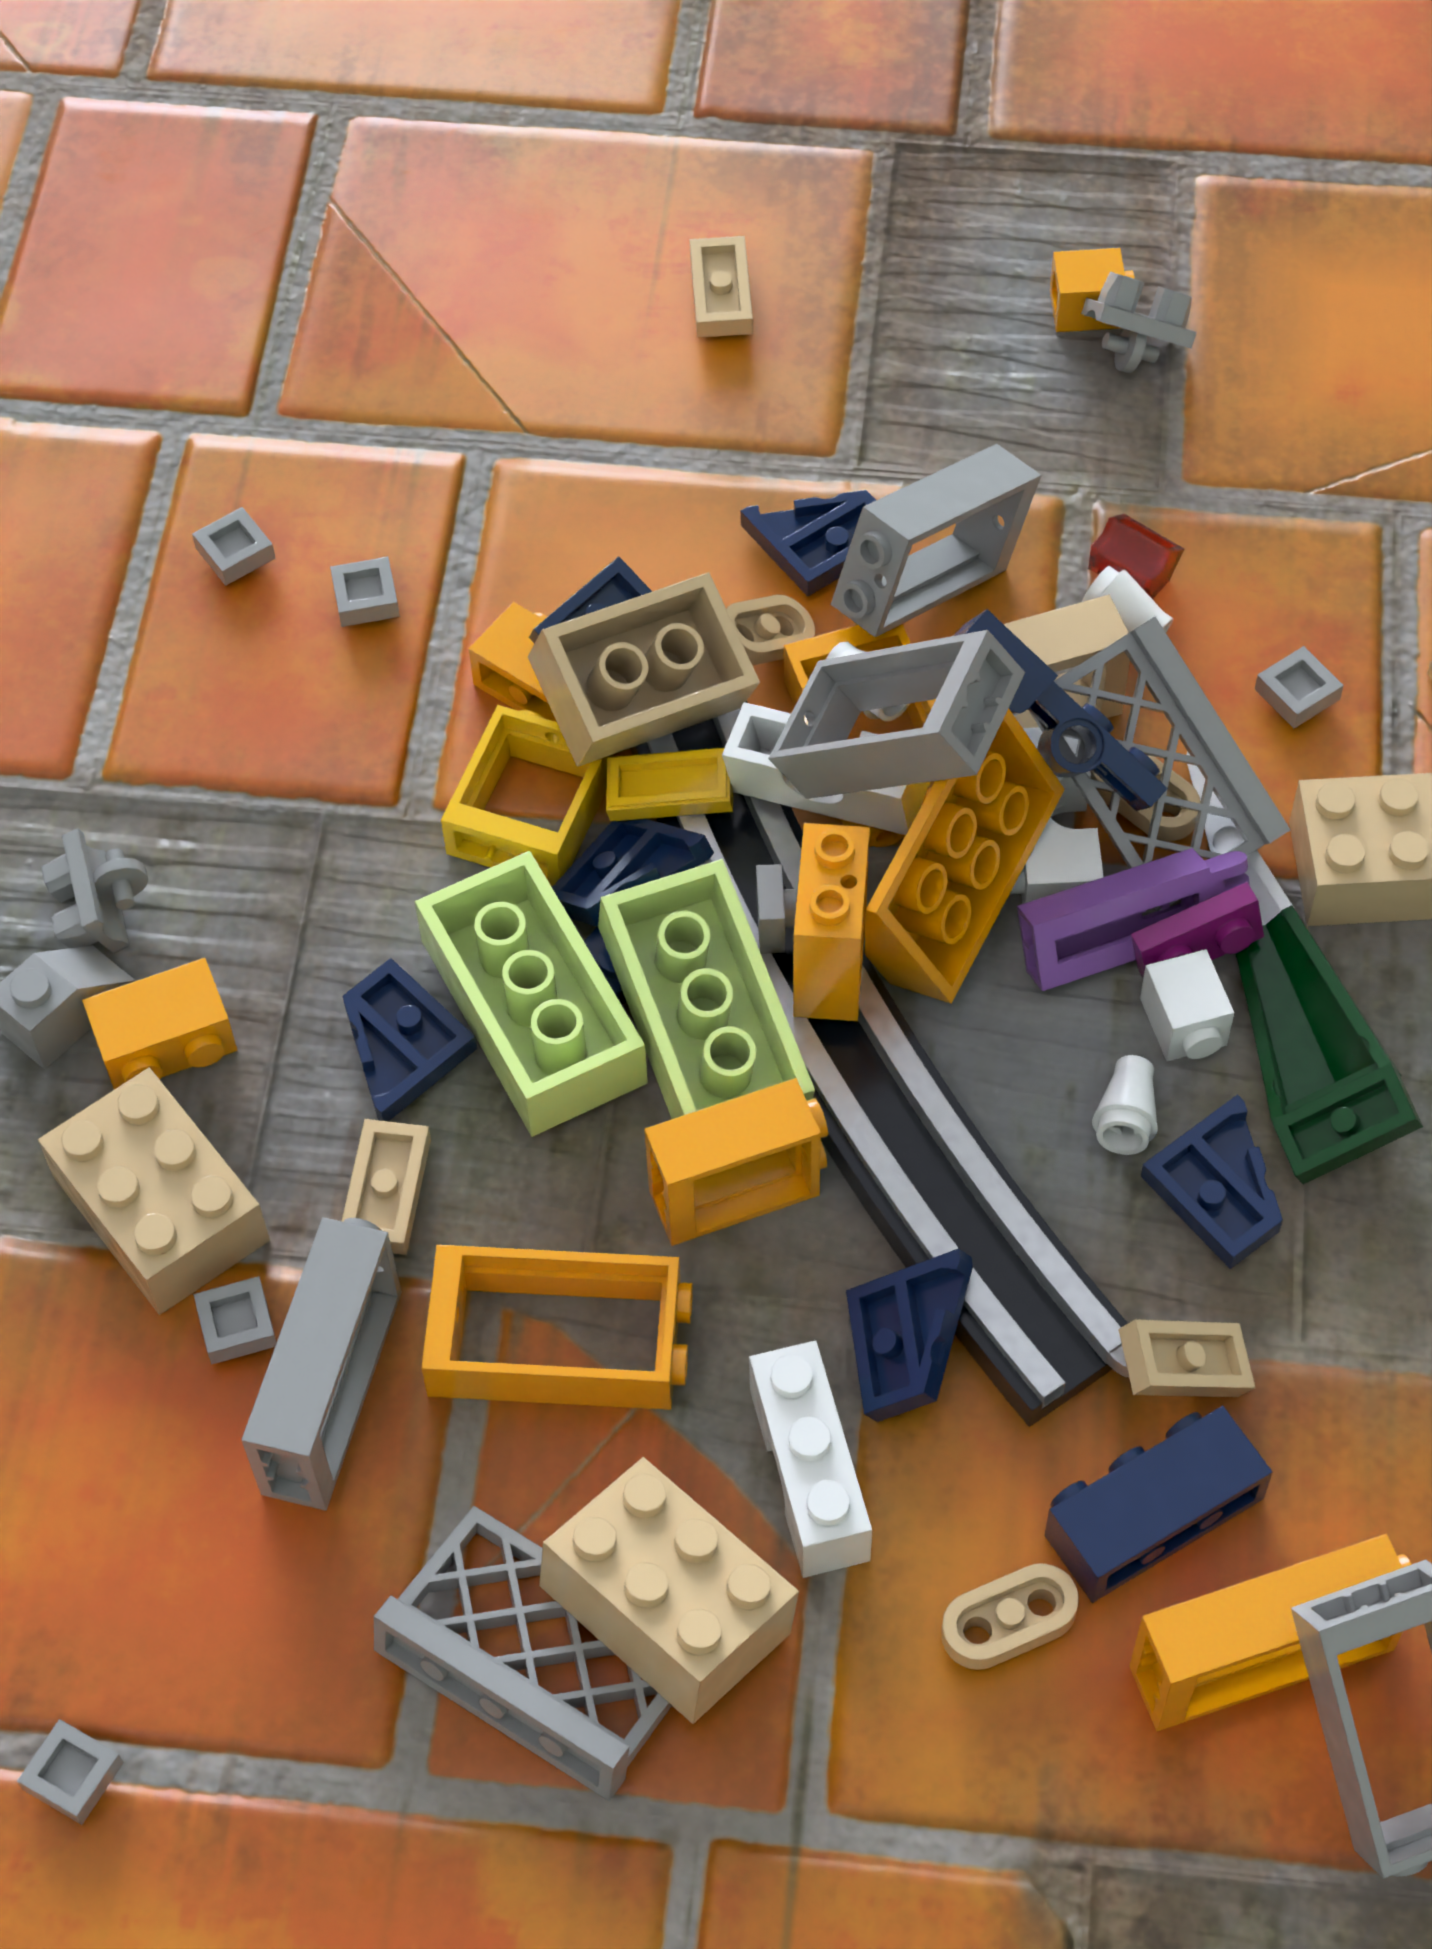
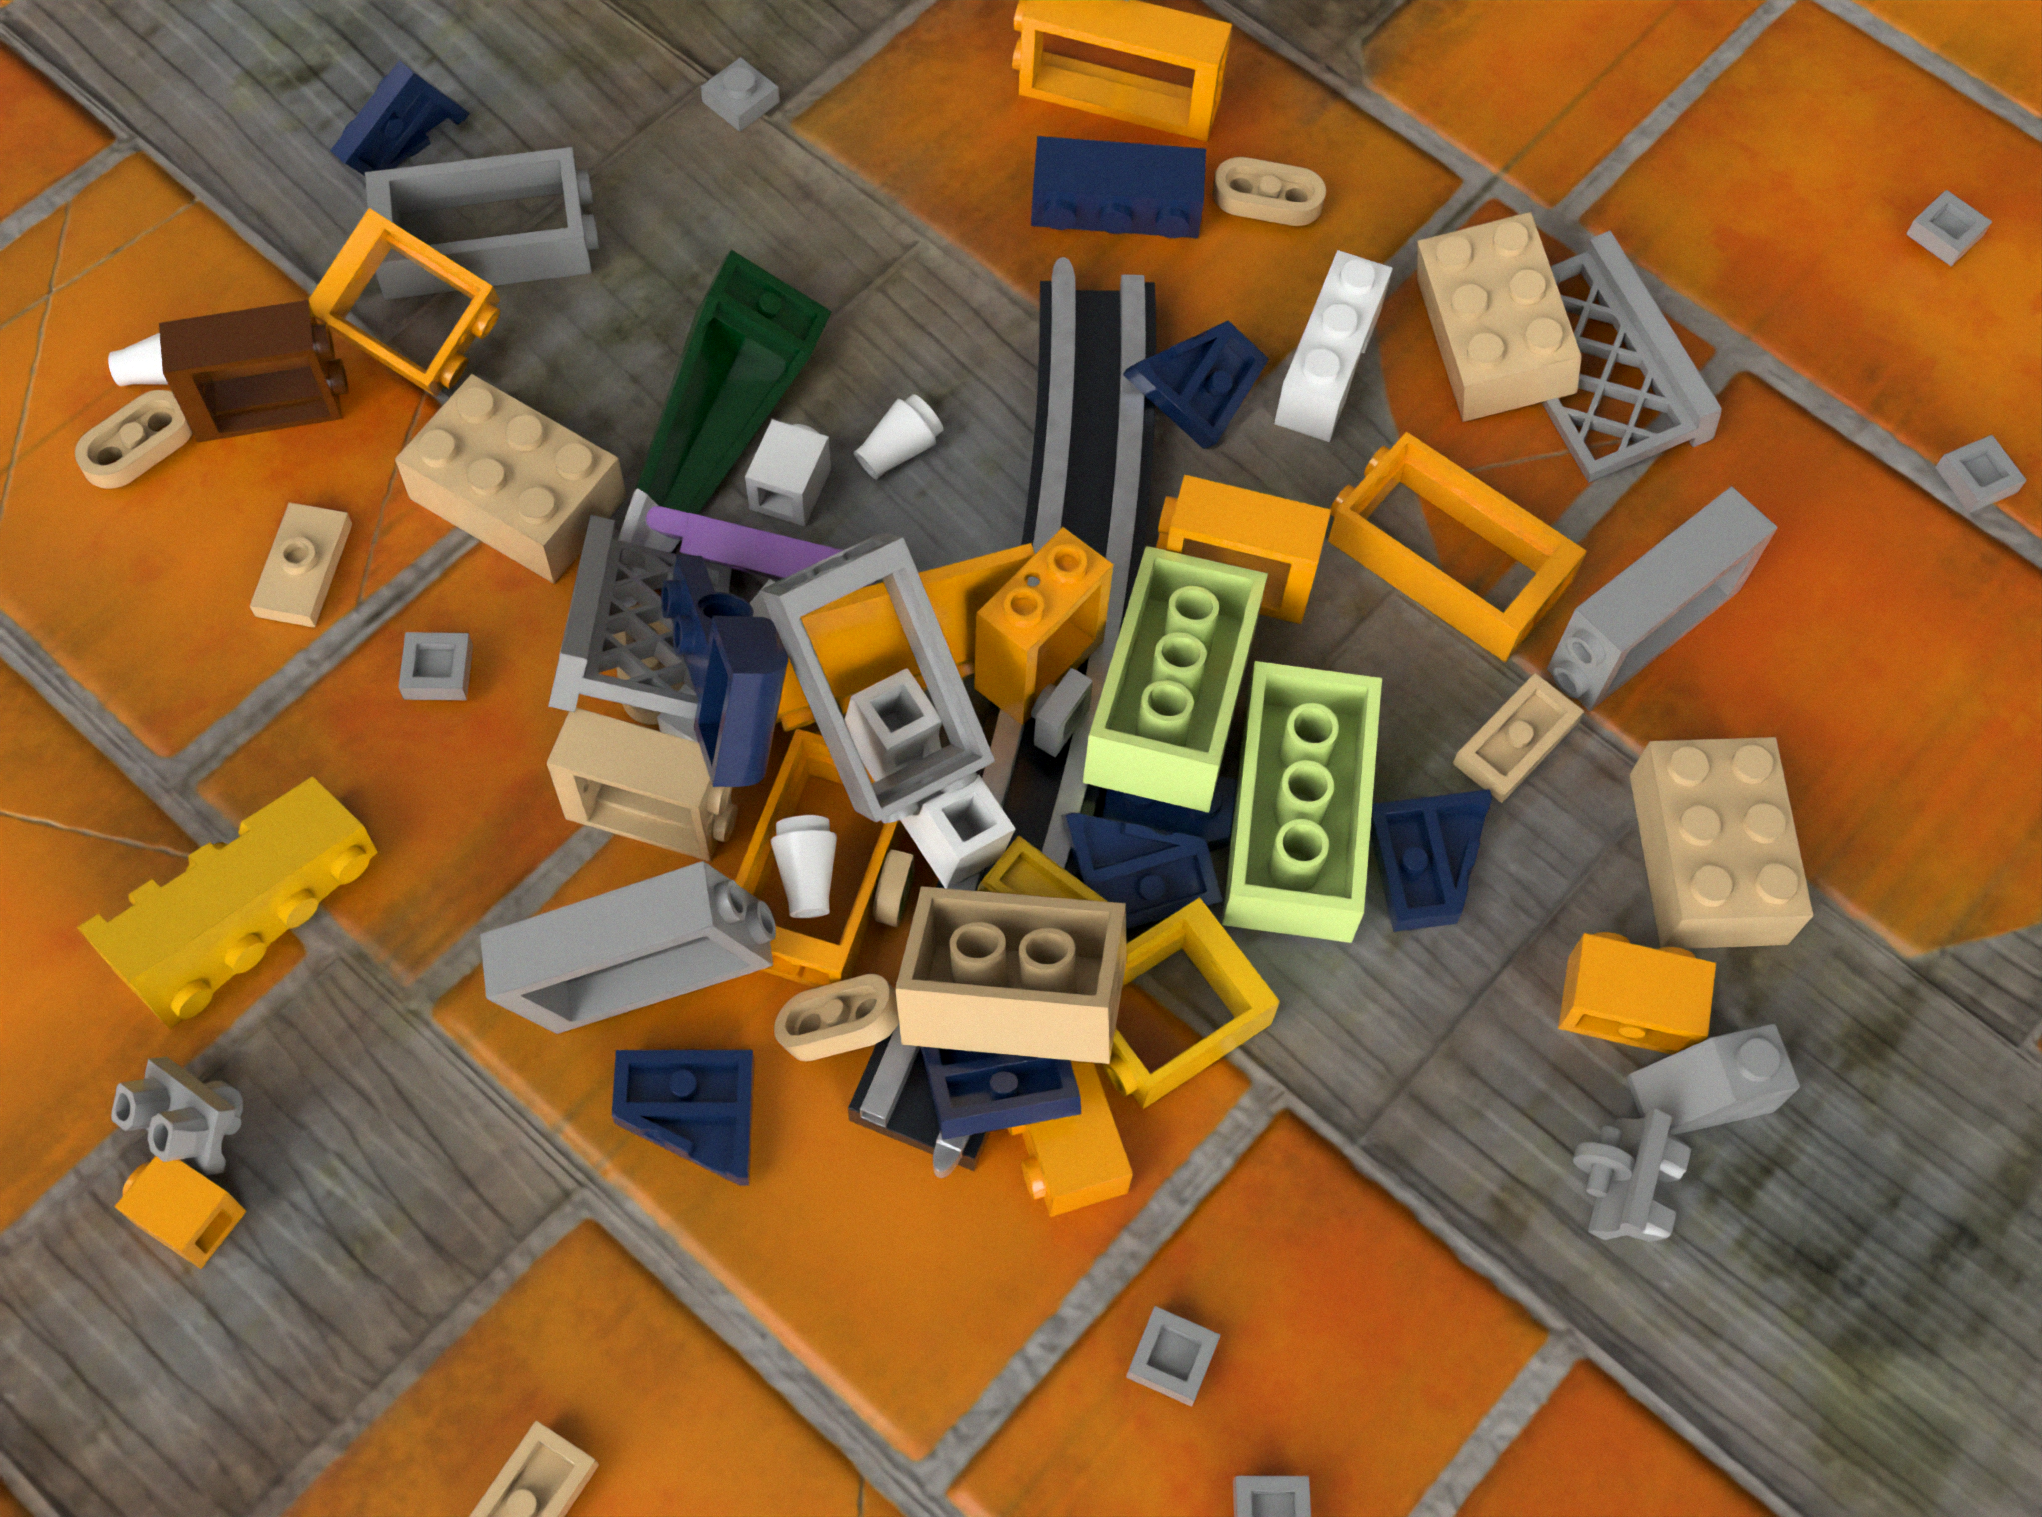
camera: 150 degrees left, 5 degrees up
light grey plate [193,1276,277,1364] -> none
white cone [1082,566,1174,633] -> none
clear red piece [1088,514,1185,599] -> none
tan plate [1118,1319,1255,1397] -> none
magenta plate [1131,882,1264,978] -> none
dark blue wing [1141,1094,1283,1269] -> none
none -> yellow wedge [77,776,378,1029]

